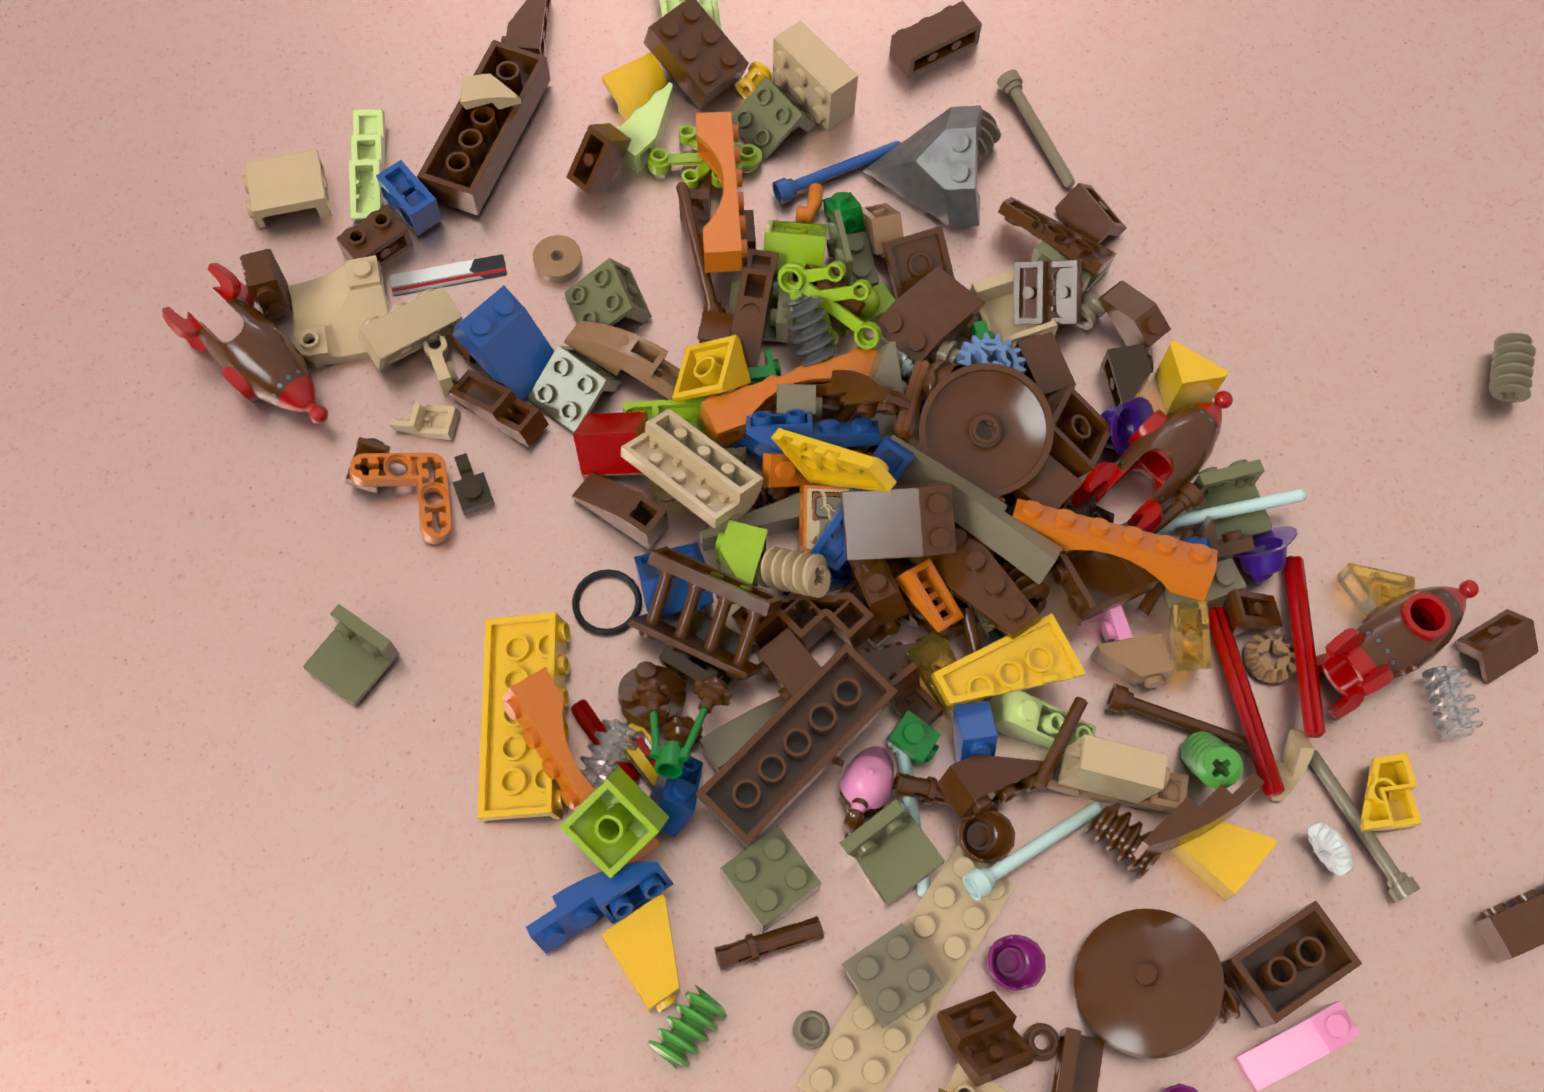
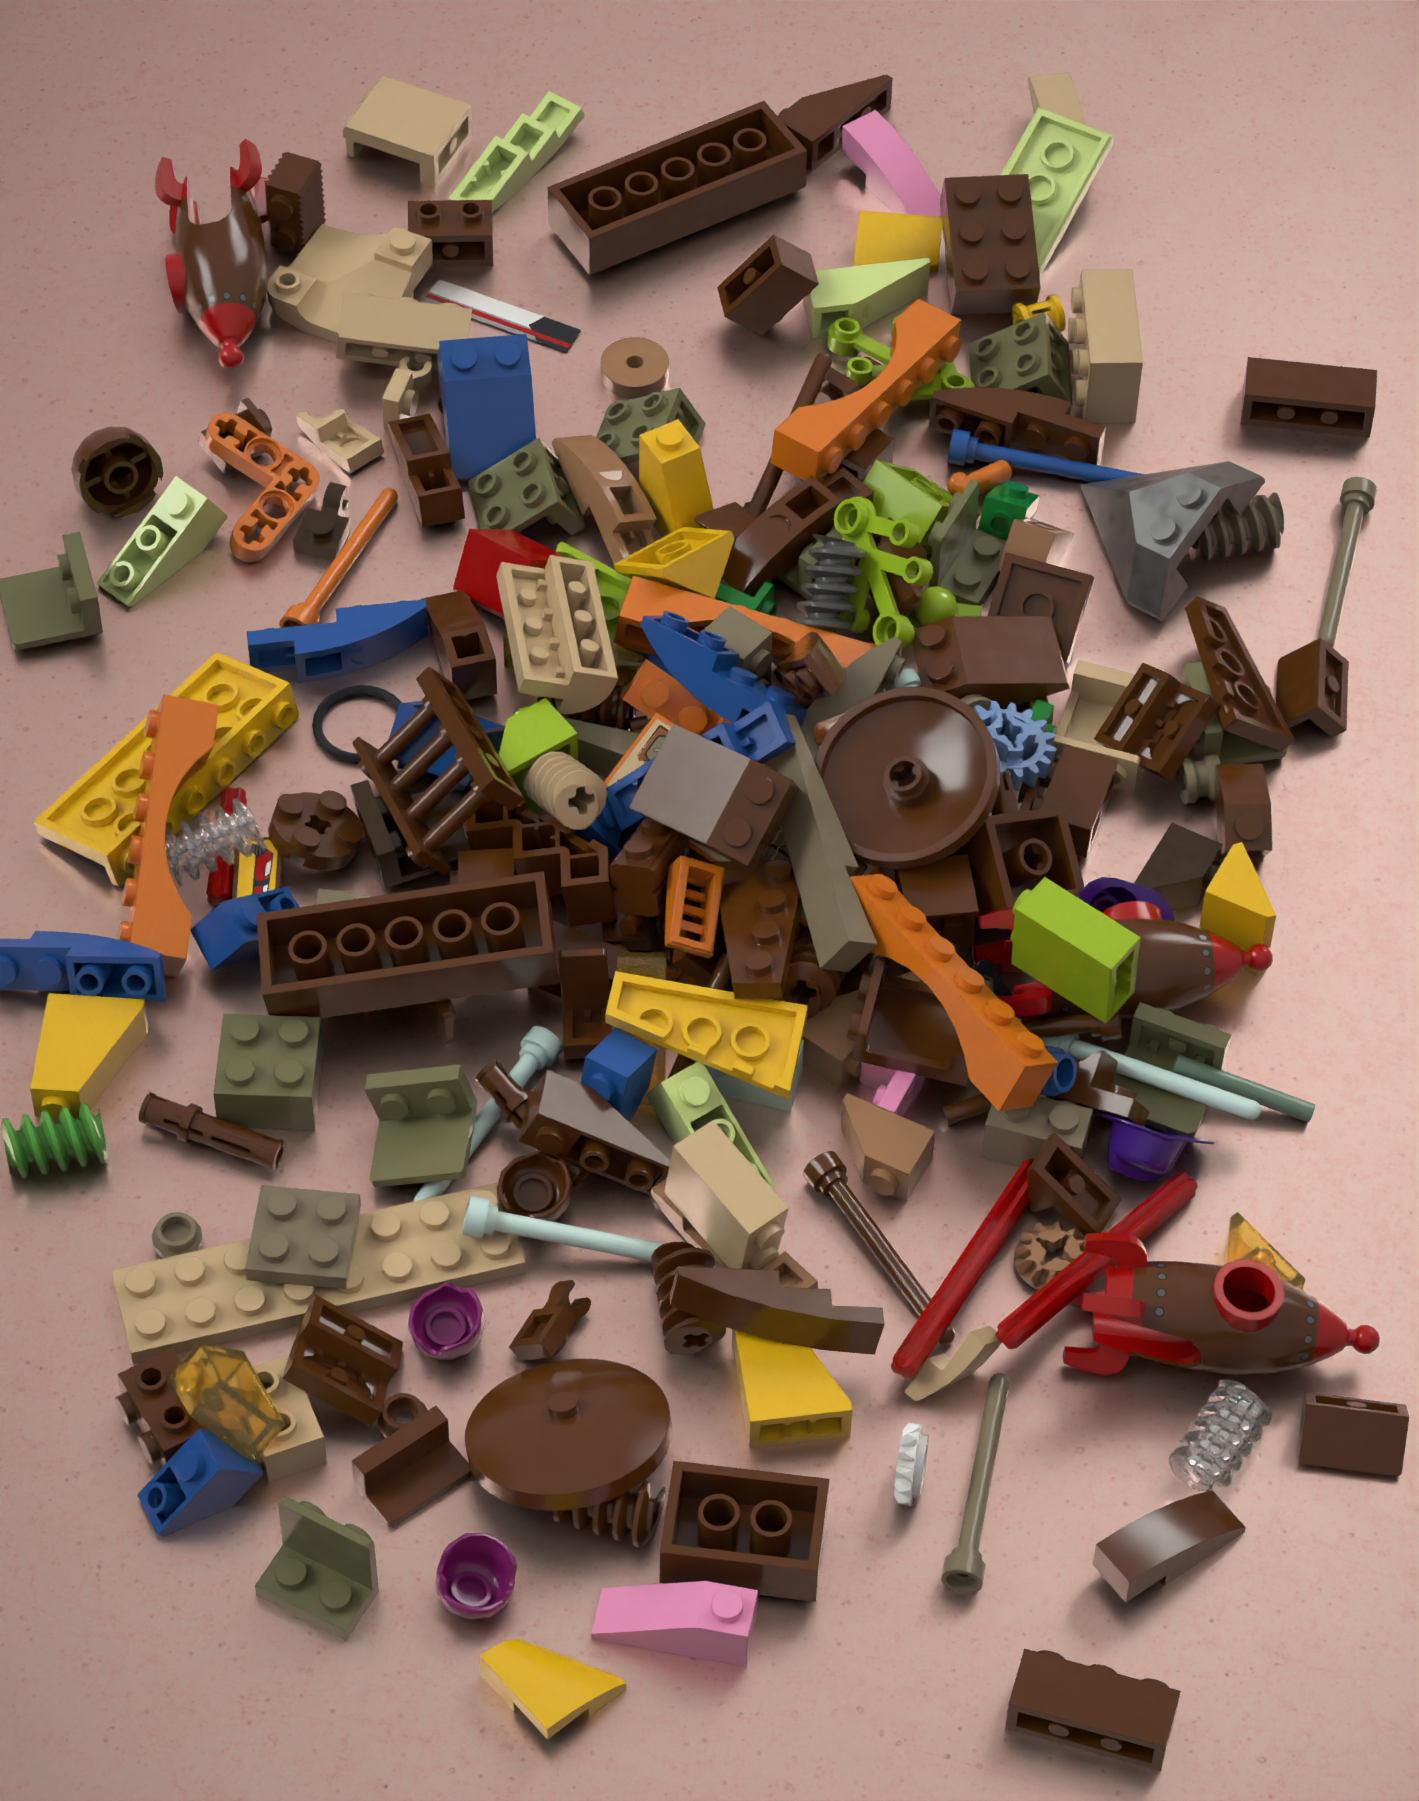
camera: 40 degrees right, 15 degrees down
blue brick [376,160,442,236] -> none
tan slope [460,73,521,110] -> none
lime slope [559,766,669,879] -> none
reddish brown plant [631,676,732,779] -> none
yellow wing [771,428,897,492] -> none
bright pink hair [840,746,894,838] -> none
green bracket [886,710,941,766] -> none
reddish brown bar [1033,697,1088,790] -> none
clear yellow slope [1168,600,1212,671] -> none
bright green piece [1180,731,1243,789] -> none
yellow slope [1360,753,1422,832] -> none
none -> reddish brown cylinder [71,426,164,517]
none -> yellowish green slope [97,476,228,608]
none -> blue slope [246,599,428,684]
none -> orange piece [279,488,398,628]
none -> reddish brown plate [509,1280,591,1361]
none -> yellow slope [639,419,714,538]
none -> bright pink slope [841,110,941,217]
none -> reddish brown slope [929,387,1106,465]
none -> lime brick [1010,877,1141,1024]
none -> reddish brown slope [1093,1490,1246,1603]
none -> sand green bar [1171,1054,1315,1122]

